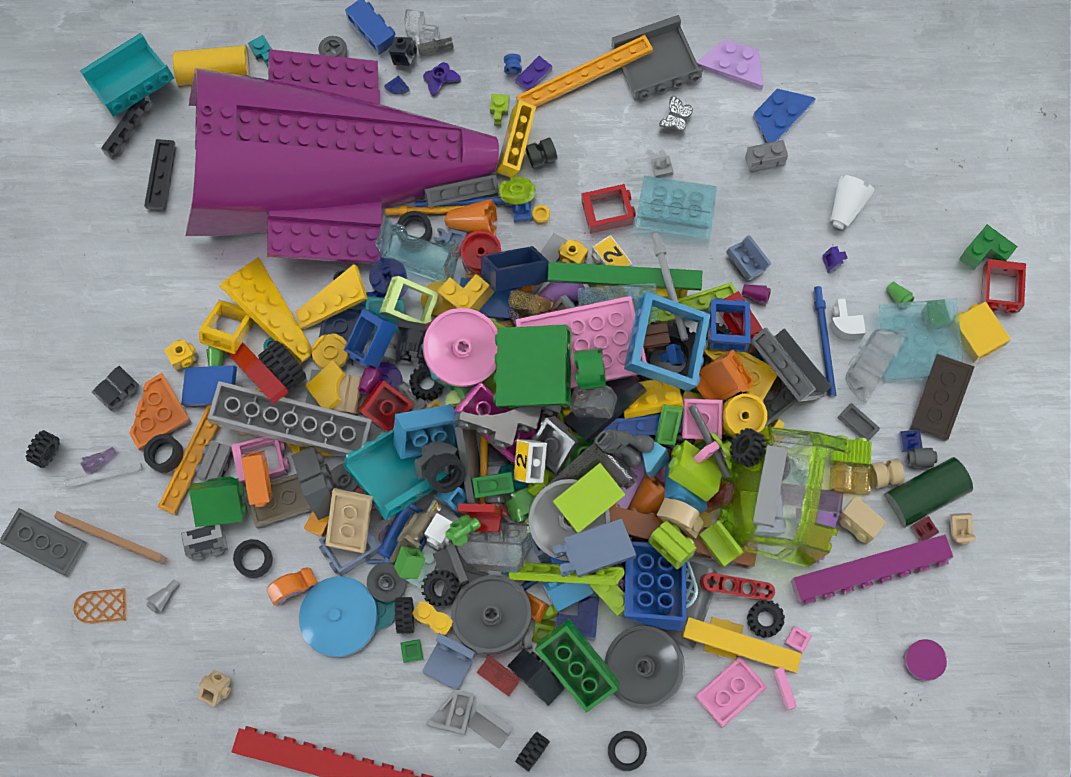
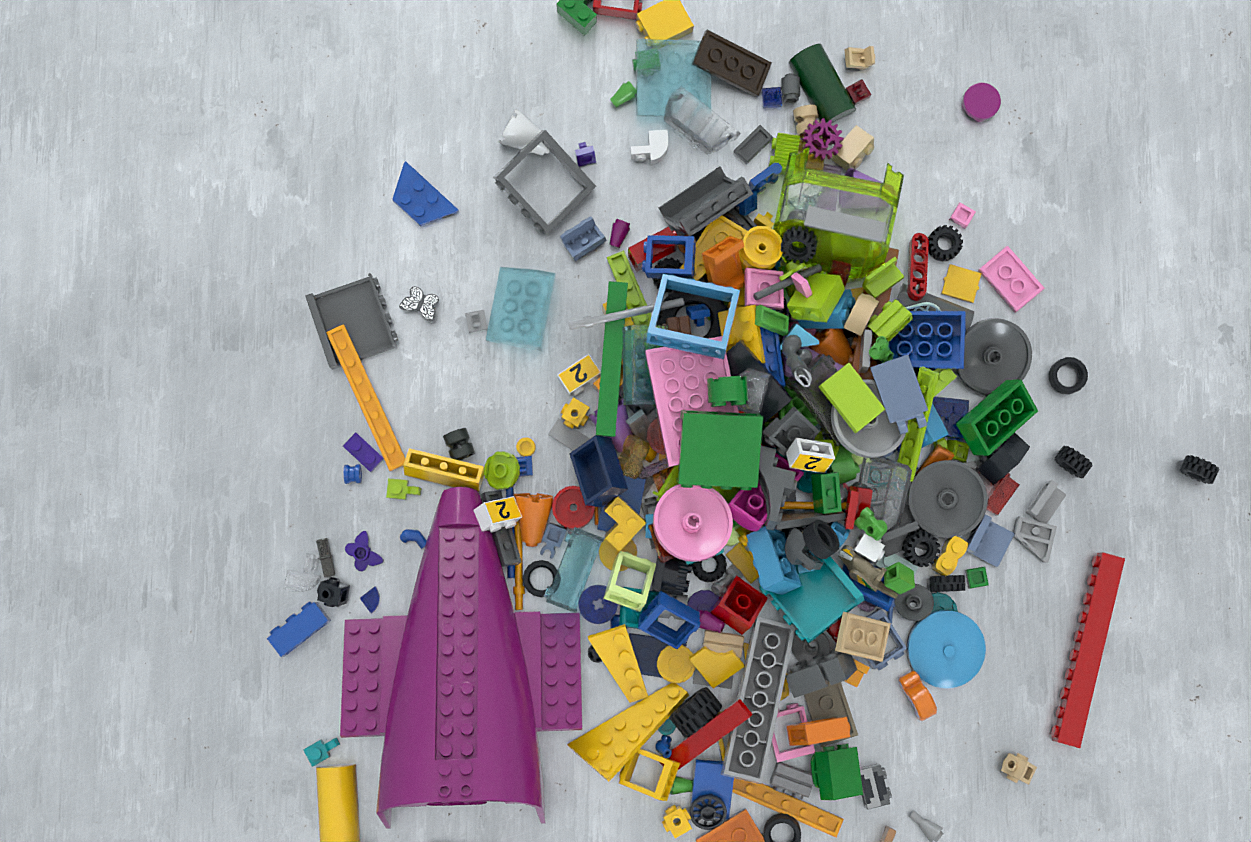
camera: 100 degrees left, 10 degrees up
black tyre [233,539,273,578] -> none
dark grey gear [318,36,347,57] -> none
red window [581,184,636,234] -> none
yellow tile [682,617,802,673] -> none
lavender wing [697,39,764,89] -> none
flat silver brick [745,140,788,172] -> none
bright pink tile [773,667,797,711] -> none
magenta brick [791,534,954,605] -> none
blue bar [814,286,837,397] -> none
none -> blue arm [400,529,427,549]
none -> brick [474,496,522,532]
none -> dark grey window [493,130,596,233]
none -> blue arm [655,735,672,758]
none -> black wheel [689,794,727,830]
none -> blue tile [736,190,758,216]
none -> blue plate [748,163,782,195]
none -> magenta gear [802,118,844,161]
none -> light grey tile [859,329,872,373]
none -> bright green plate [869,336,894,363]

